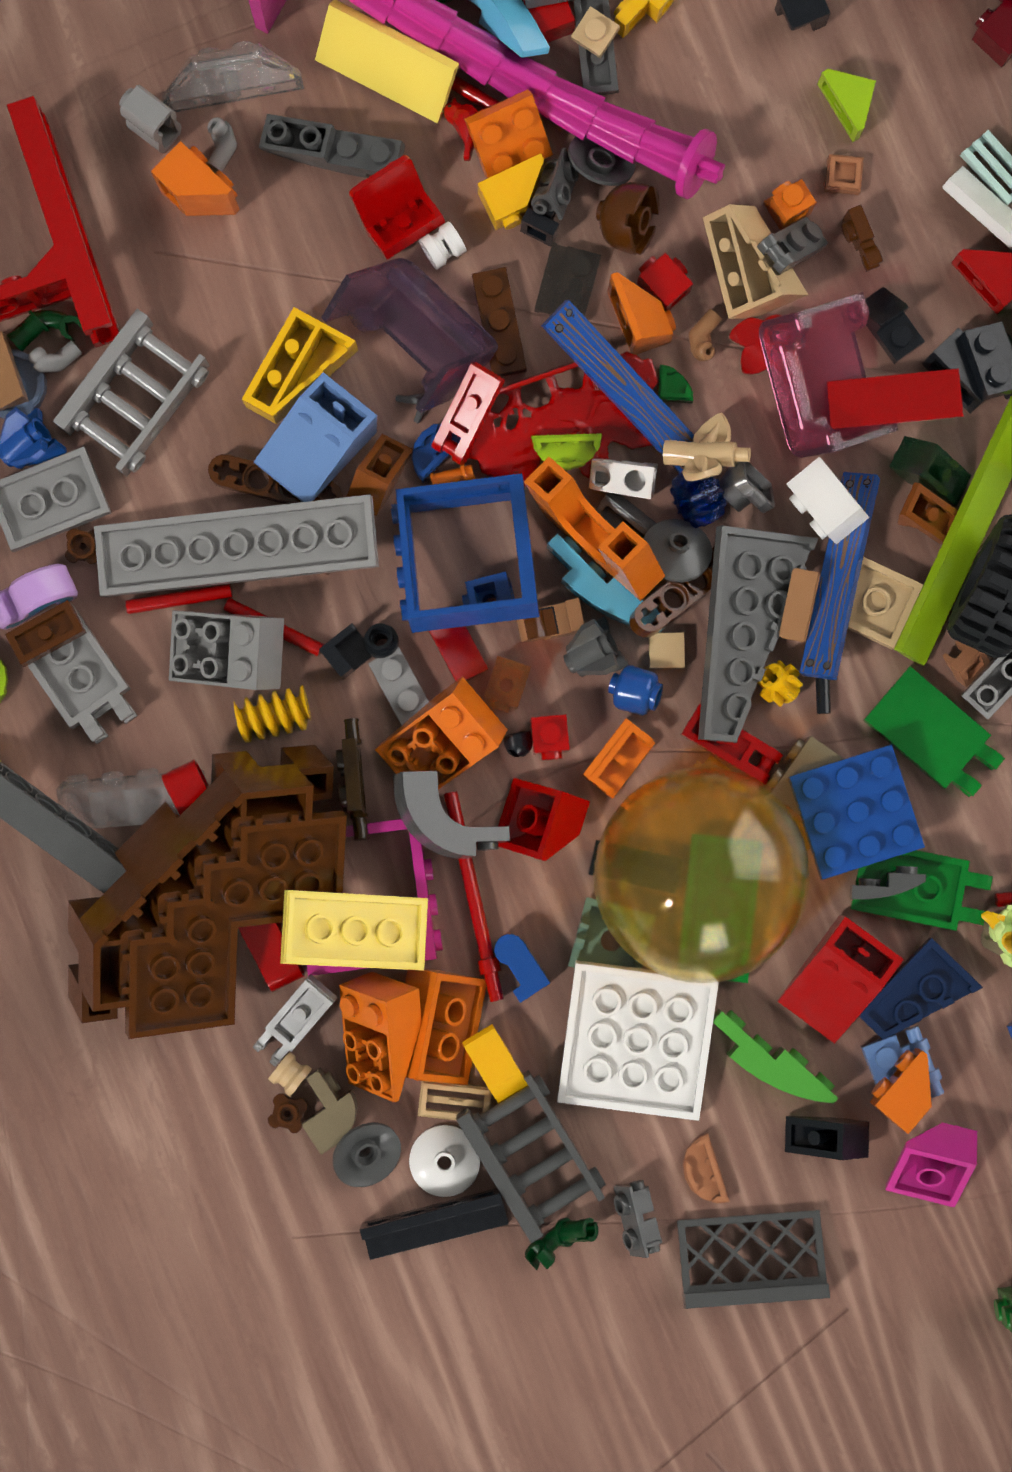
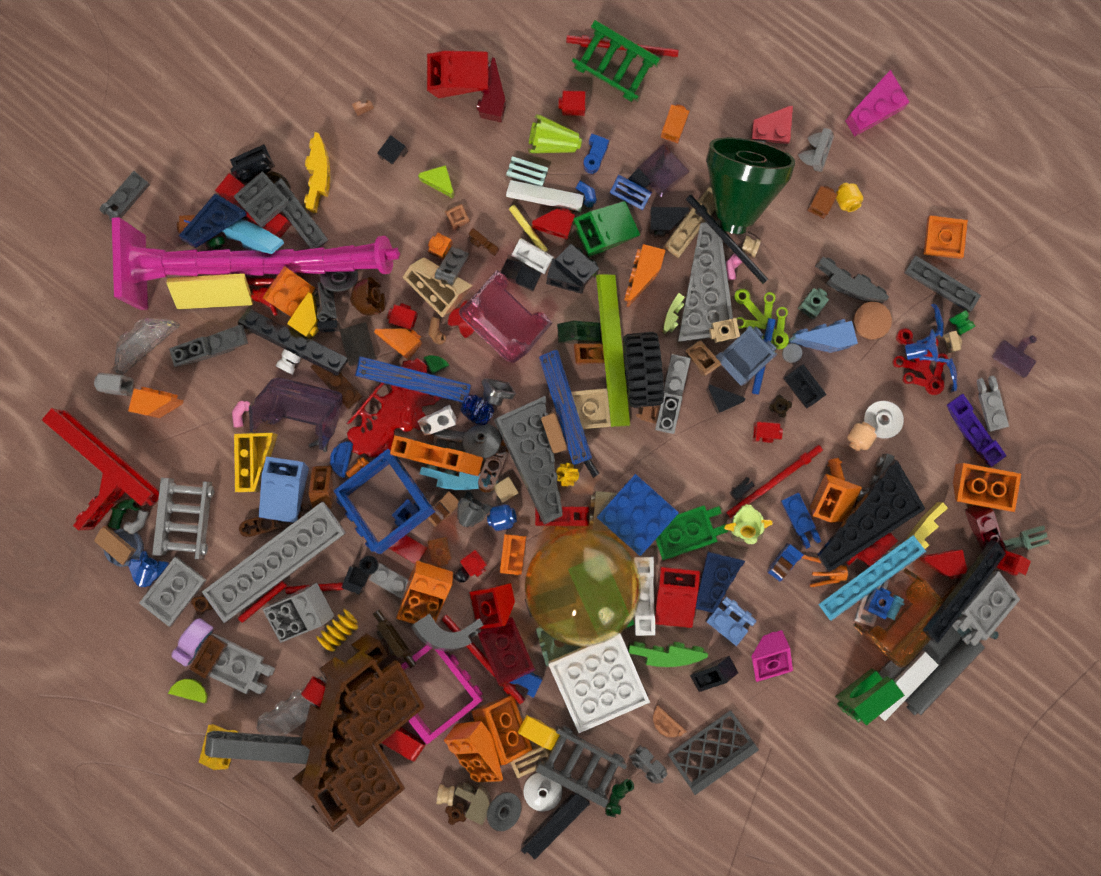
camera: 20 degrees left, 0 degrees up
light grey arm [207,117,237,171] -> none
light grey hinge [253,974,338,1067] -> none
light yellow tile [280,890,428,971] -> none
red bracket [349,155,445,260] -> none
plate [431,362,505,466] -> none
lime tile [531,433,602,470] -> none
tan plate [571,6,620,59] -> none
tan plant [663,413,751,481] -> none
white brick [786,456,870,544] -> none
red sticker [827,368,964,429] -> none
dark grey slope [850,866,926,899] -> none
green tile [863,666,1005,797] -> none
orange slope [870,1047,932,1134] -> none
none -> bright pink arm [232,401,251,428]
none -> black plate [238,308,348,376]
none -> dark red plate [478,617,535,687]
none -> light yellow bar [509,205,548,252]
none -> white tile [511,238,554,274]
none -> white slope [634,557,655,636]

